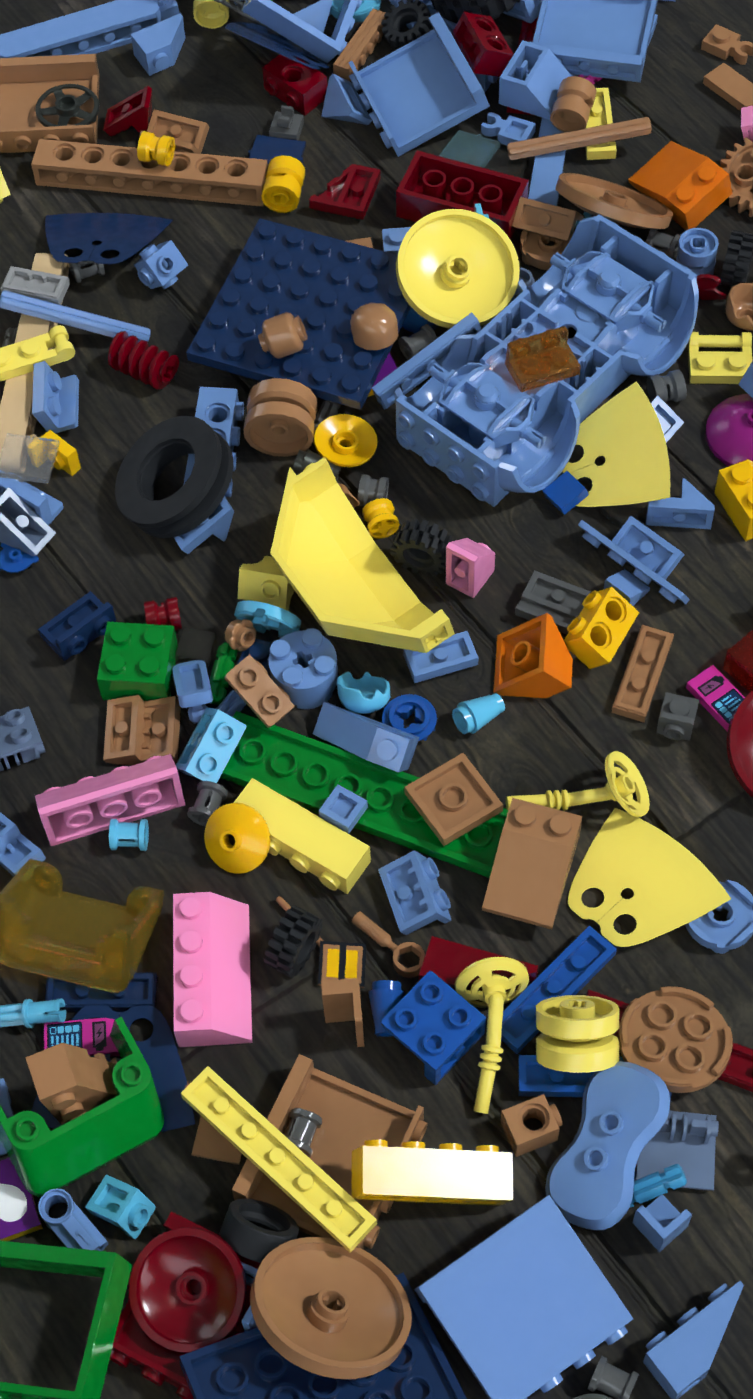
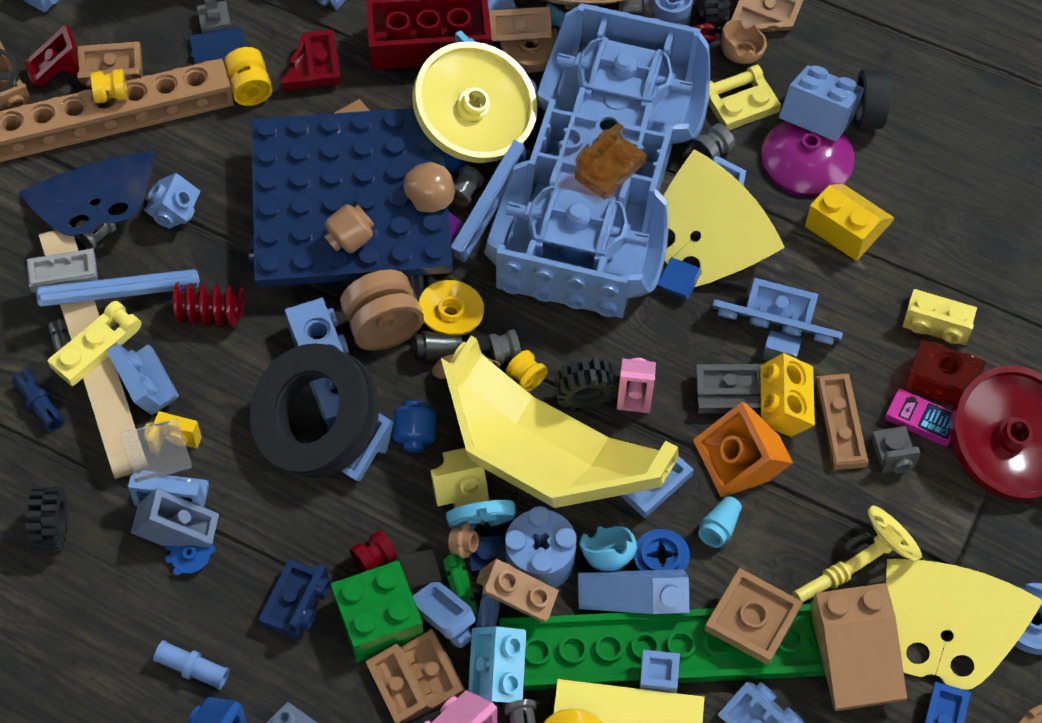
camera: 30 degrees left, 0 degrees up
medium blue plate [382,227,411,255] -> none
medium blue slope [646,478,715,530] -> none
none -> blue head [392,401,437,452]

